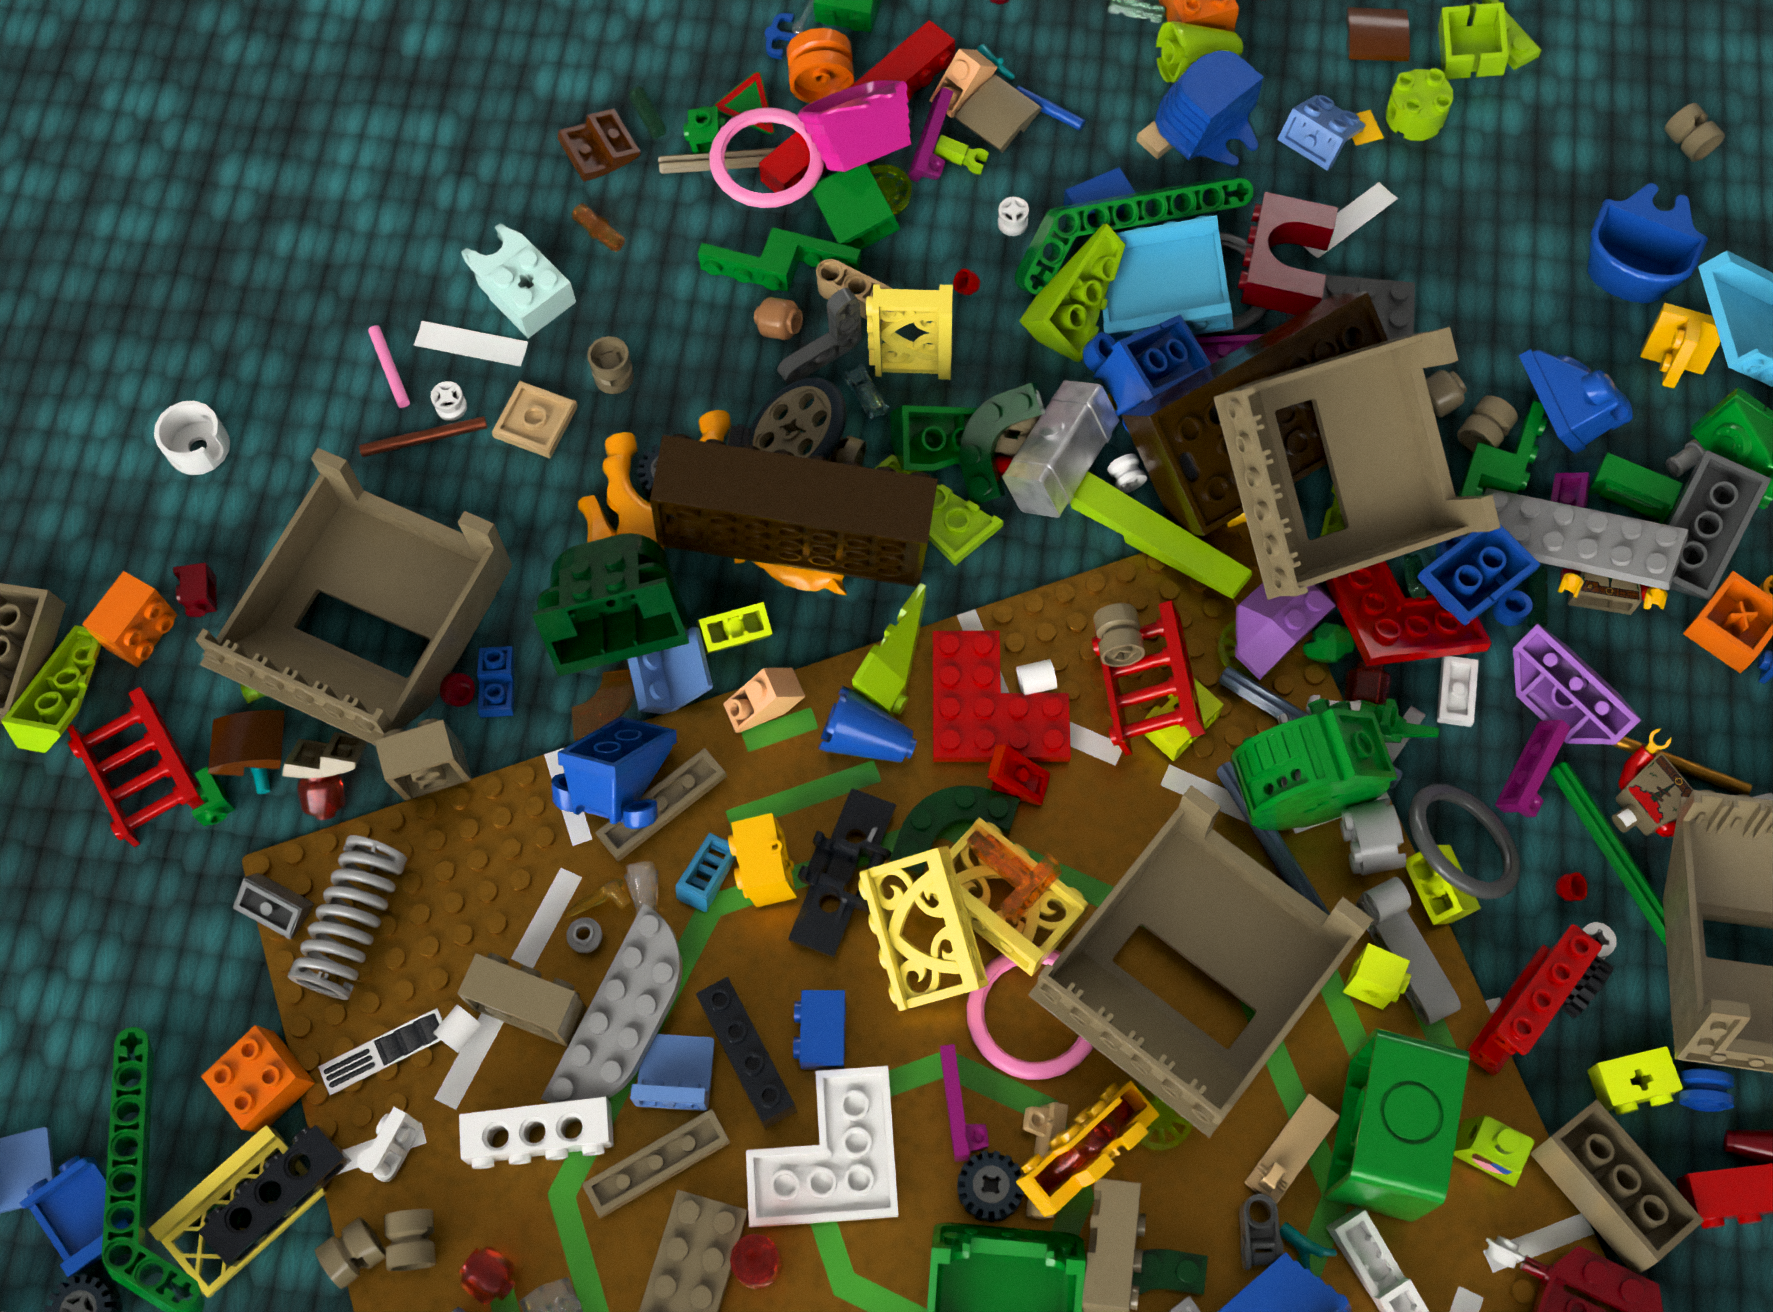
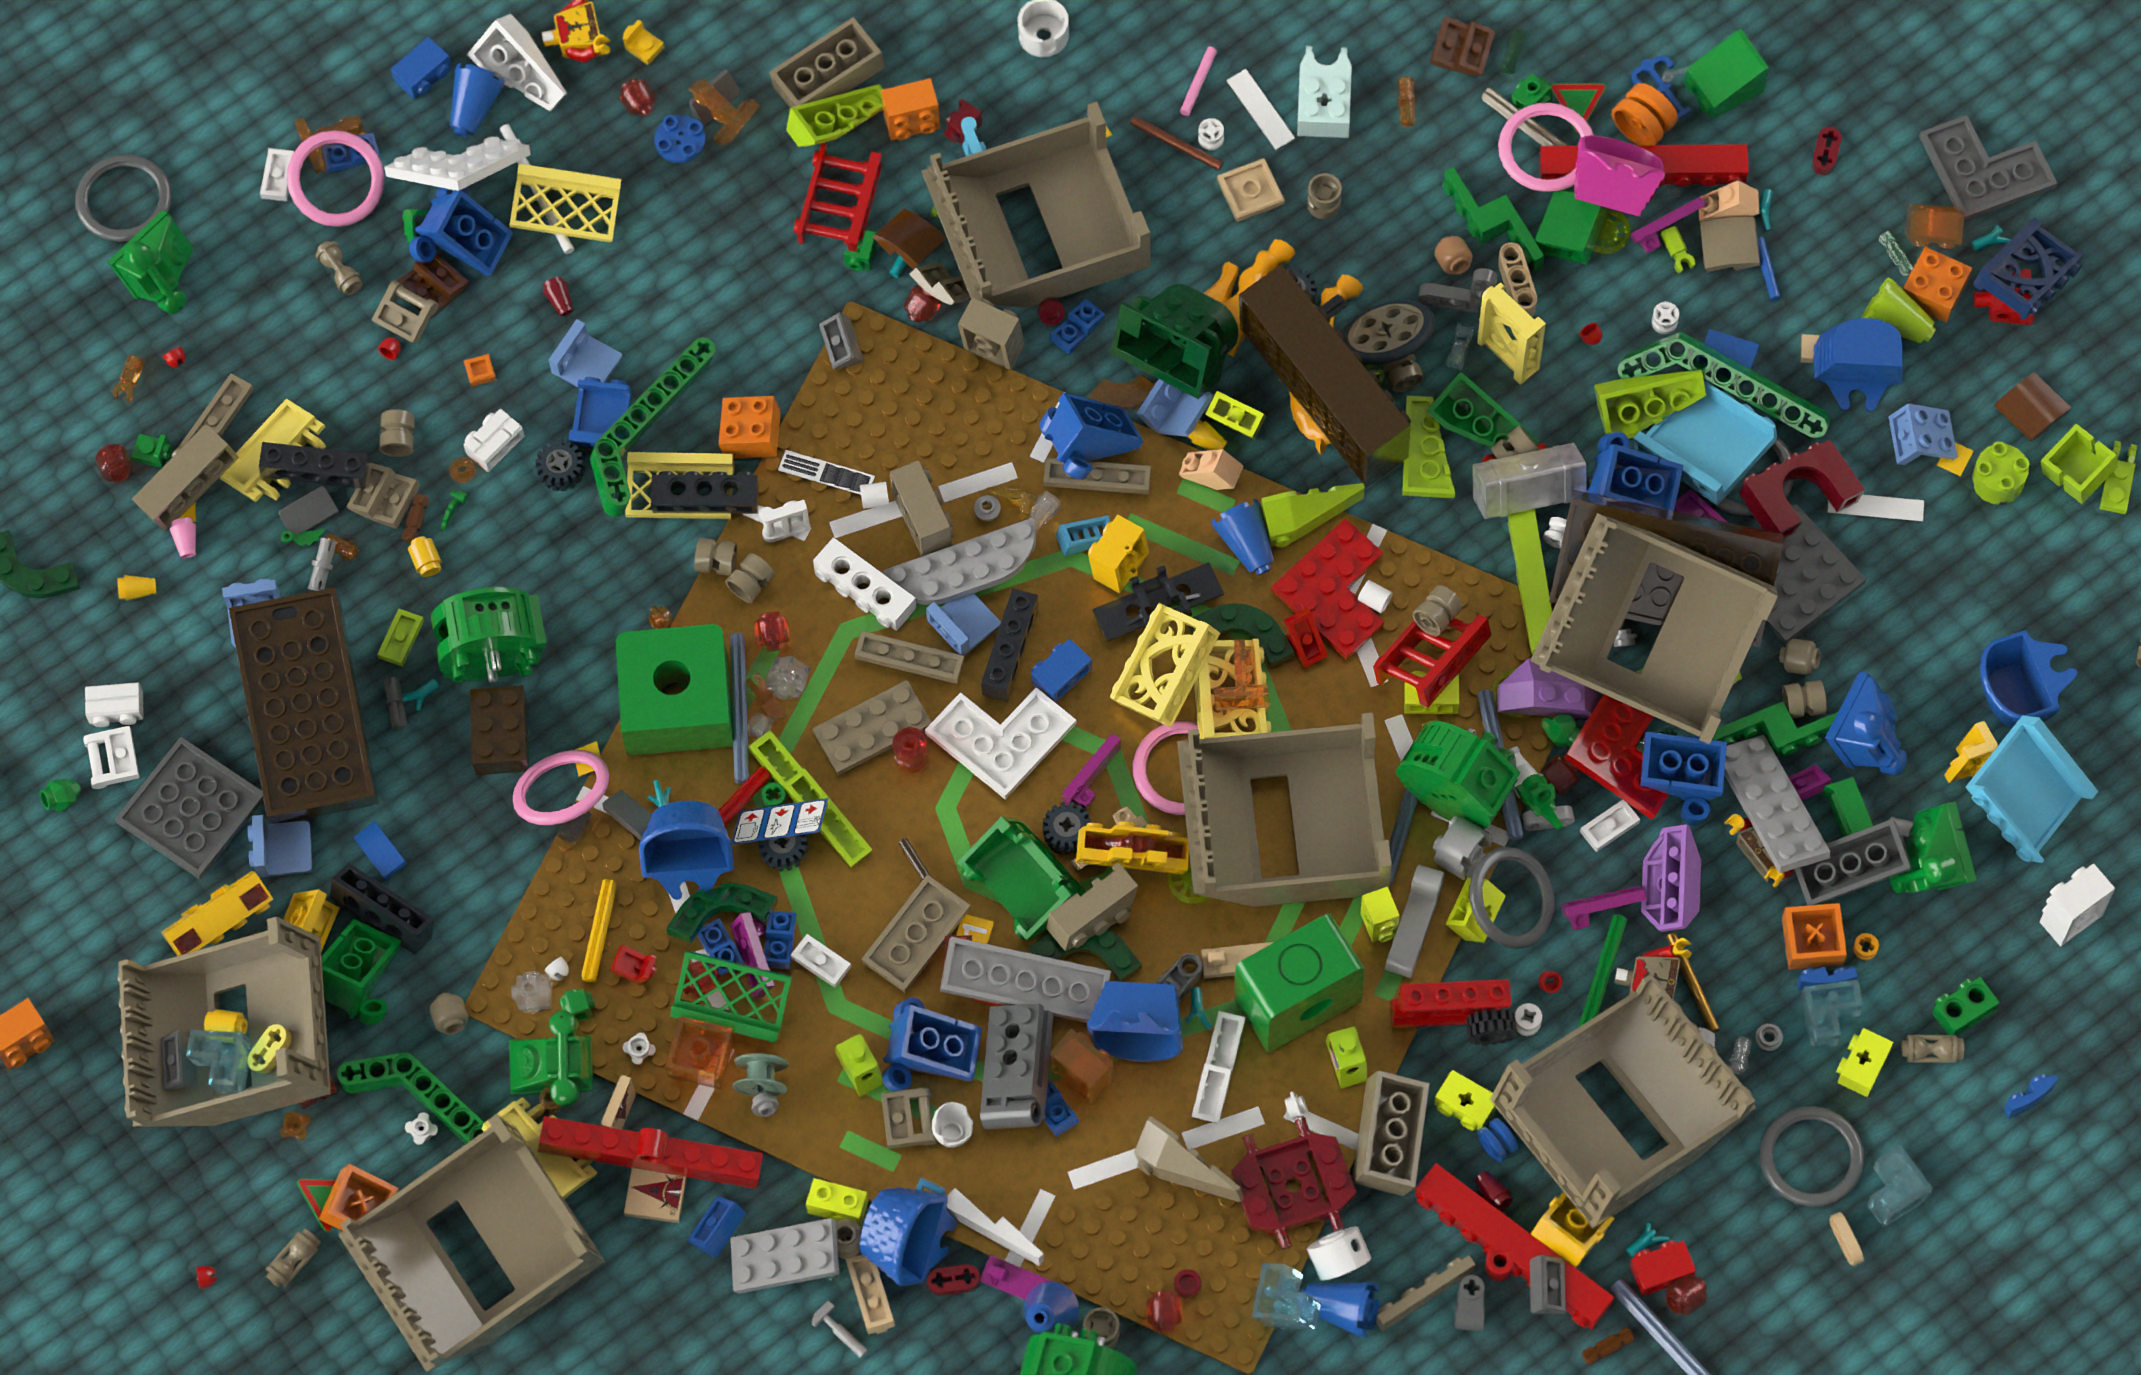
camera: 45 degrees right, 0 degrees up
light grey piece [287,835,407,1000] -> none
dark green plate [960,382,1046,505] -> none
clear green axle [1527,567,1548,629] -> none
none -> medium azure plate [961,117,986,156]
none -> yellow cone [1187,420,1227,450]

